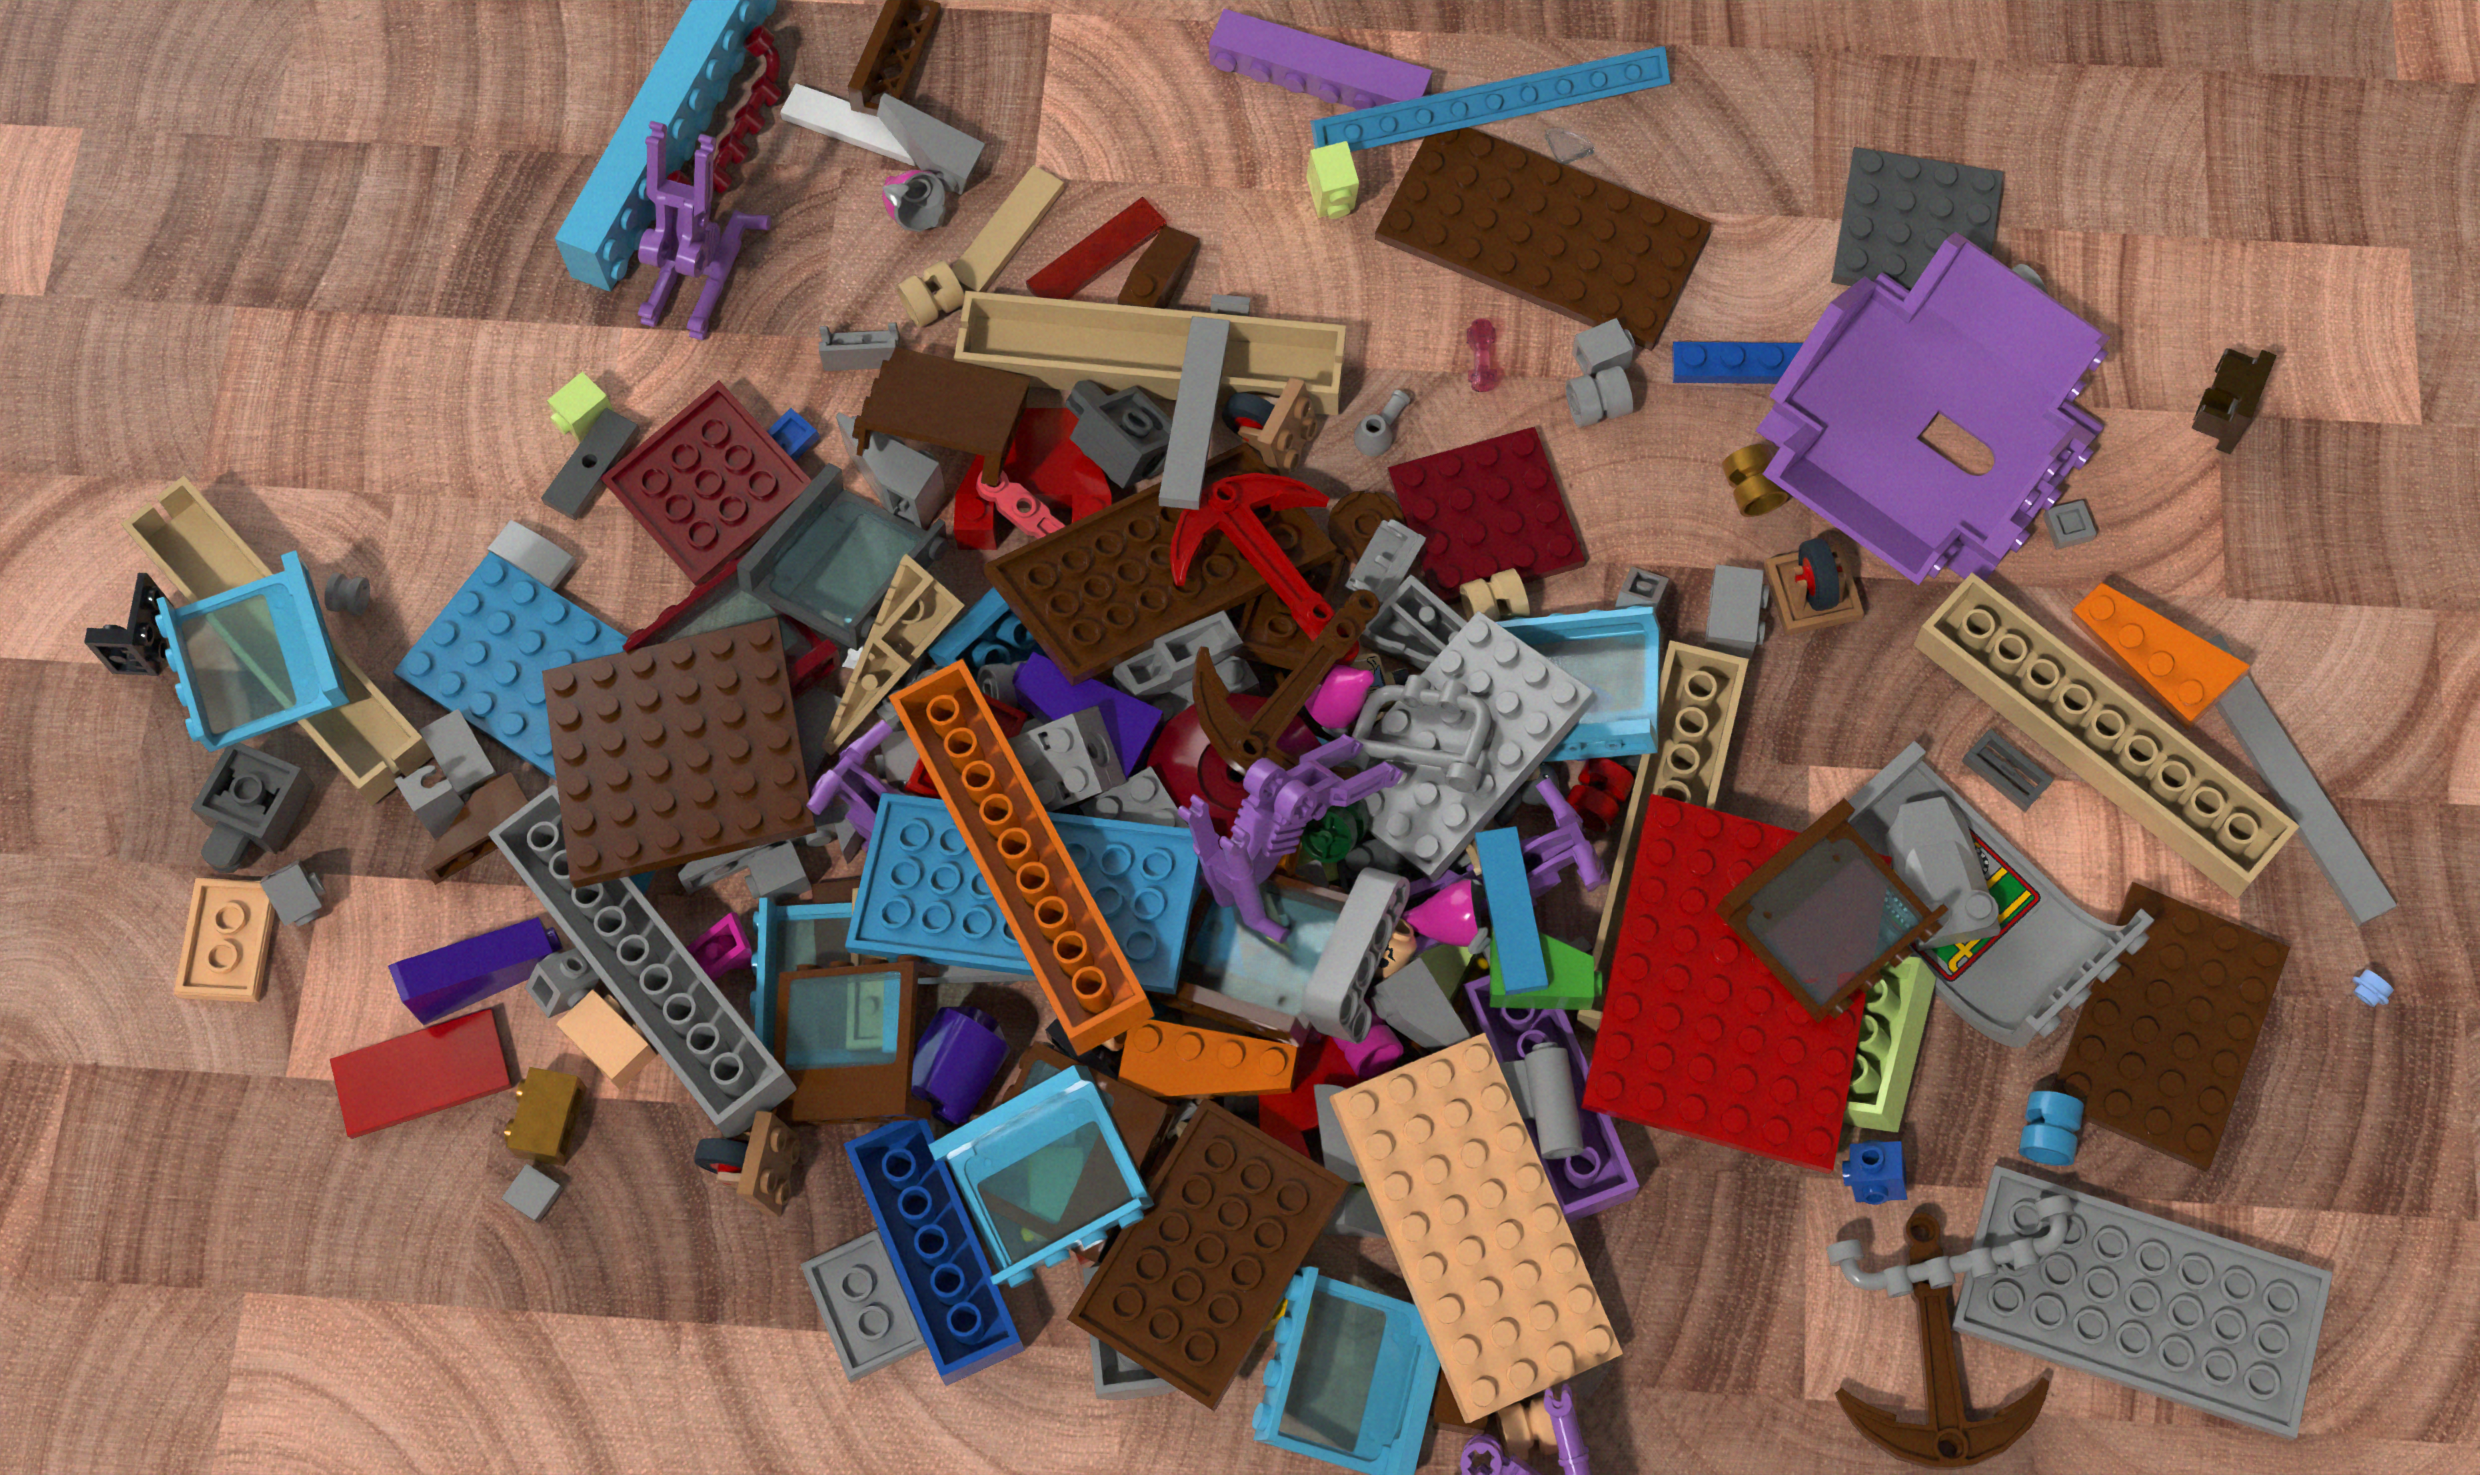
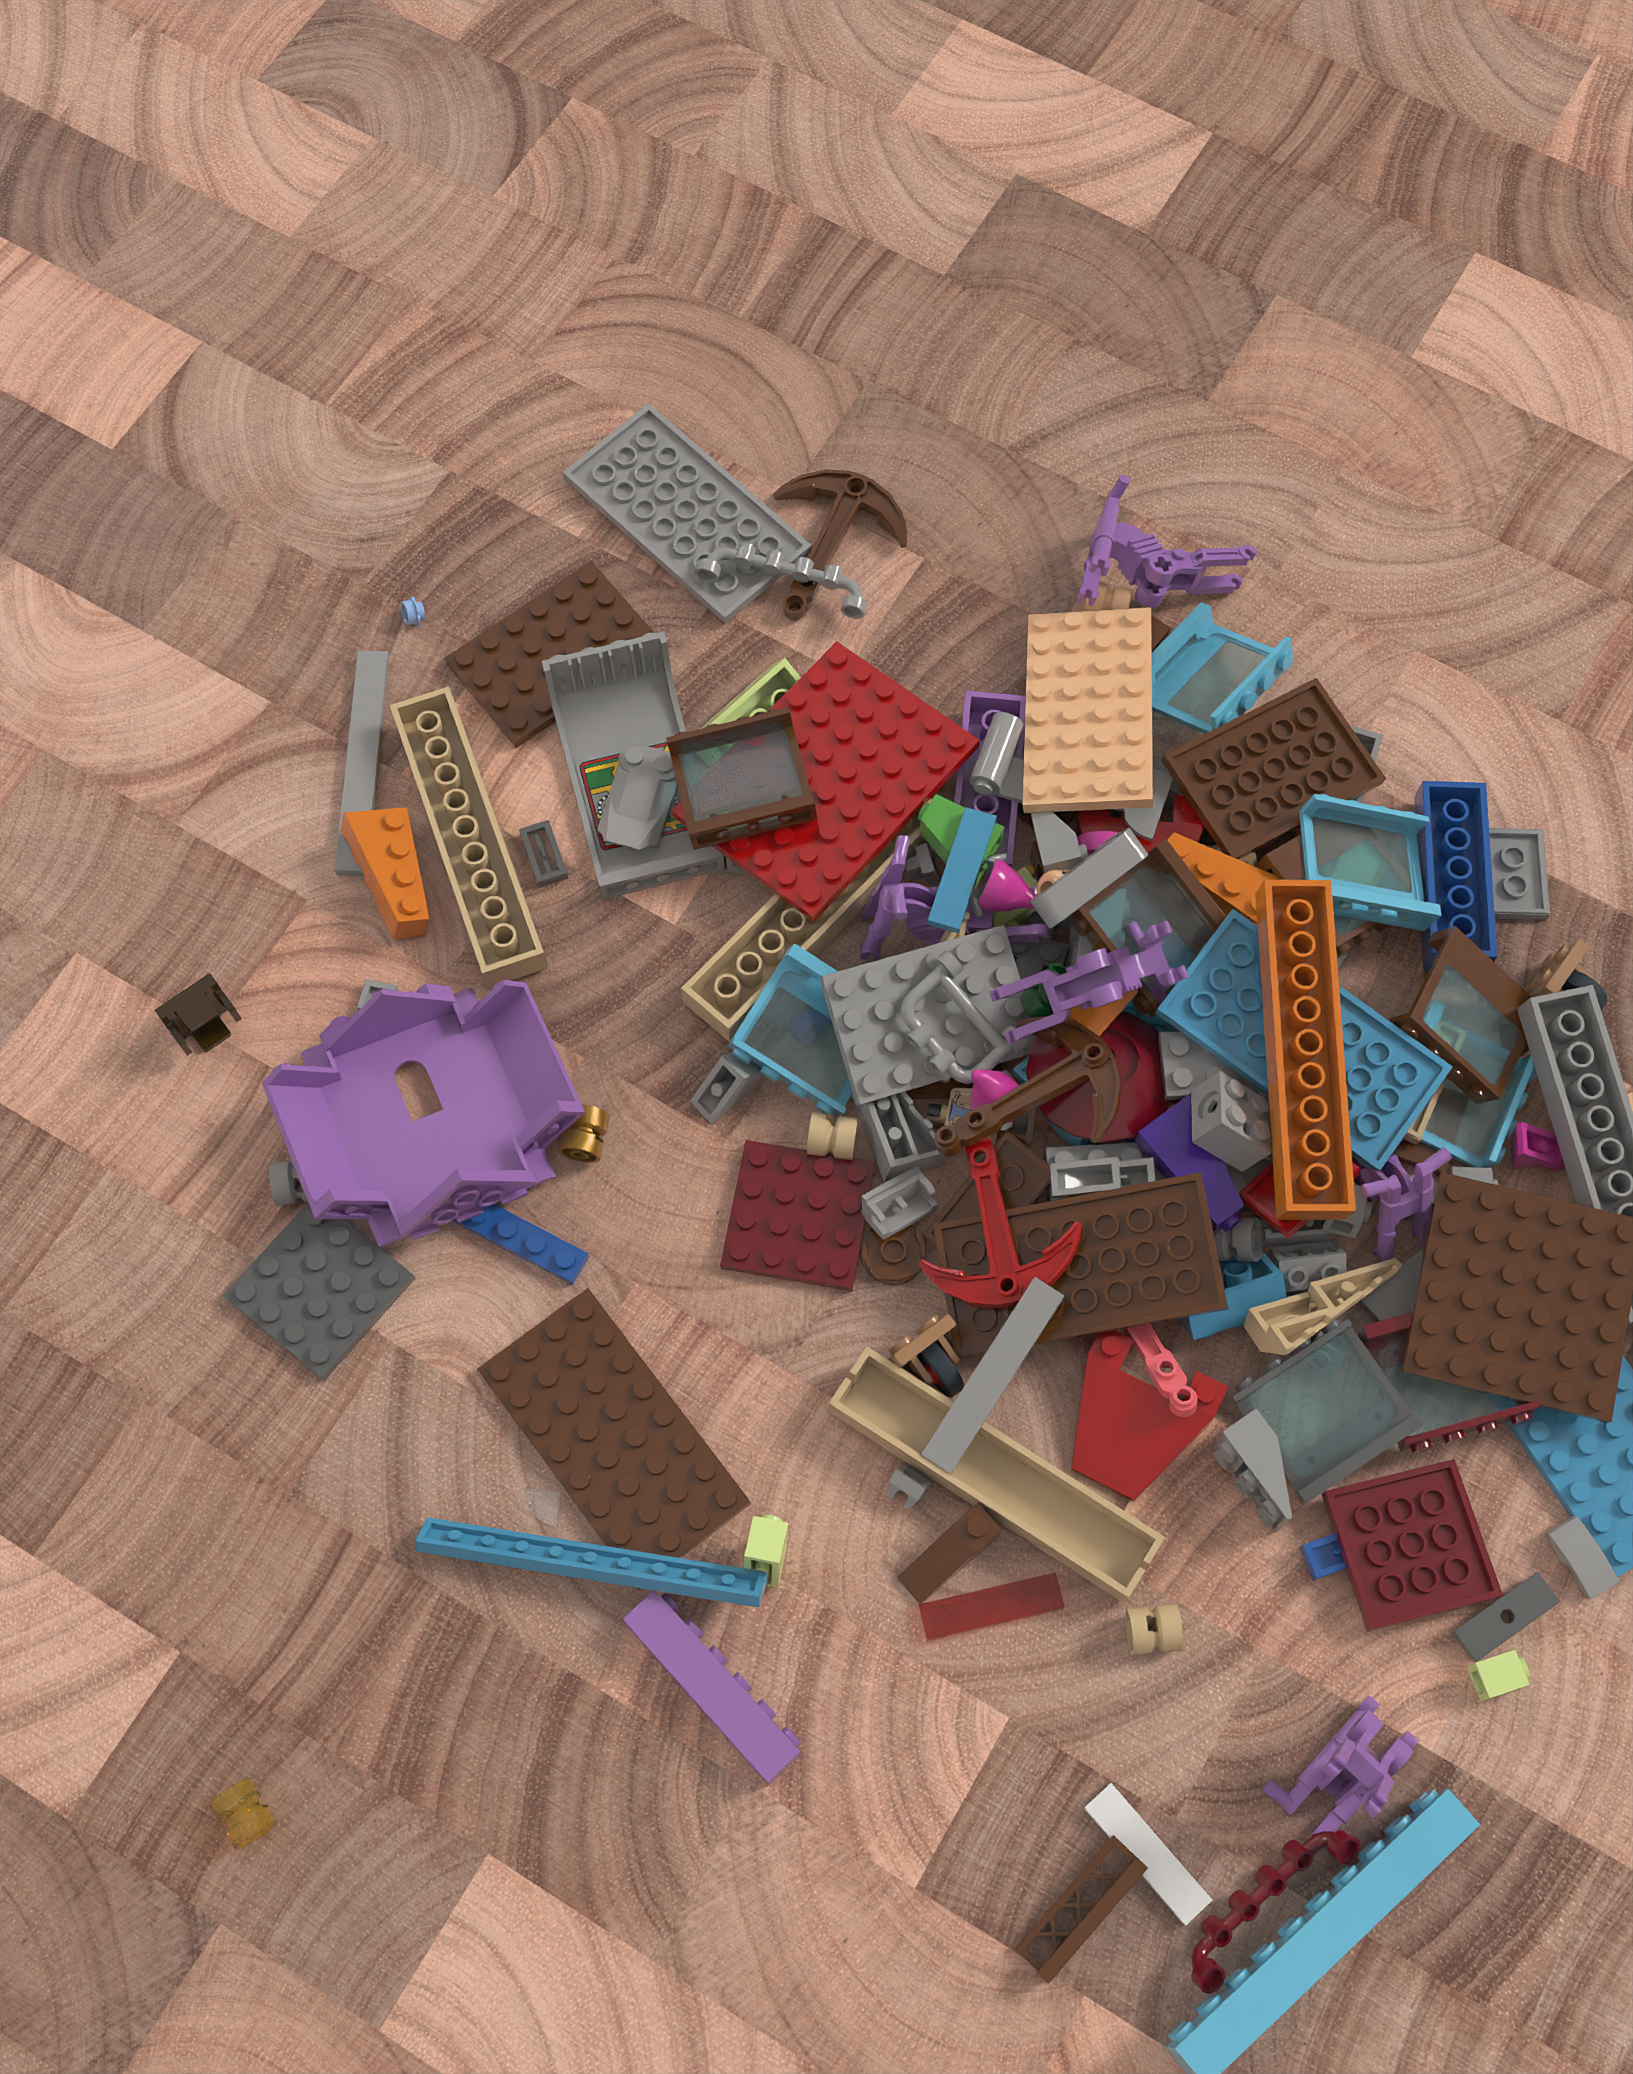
camera: 155 degrees left, 0 degrees up
light grey hinge [819,323,900,371] -> none
reddish brown panel [852,347,1031,486] -> none
light grey slope [877,93,985,195] -> none
light grey hat [882,170,946,232] -> none
dark purple cylinder [911,1006,1011,1127] -> none
tan tile [951,165,1065,292] -> none
dark grey brick [1065,380,1173,488] -> none
light grey bar [1354,389,1410,456] -> none
clear pink bar [1466,318,1497,392] -> none
light grey wheel [1565,366,1633,428] -> none
red wheel [1566,757,1635,832] -> none
light grey brick [1572,318,1635,379] -> none
light grey brick [1704,564,1769,658] -> none
medium nougat plate [1763,538,1864,636] -> none
blue brick [1842,1140,1908,1205] -> none
dark azure wheel [2018,1091,2084,1166] -> none

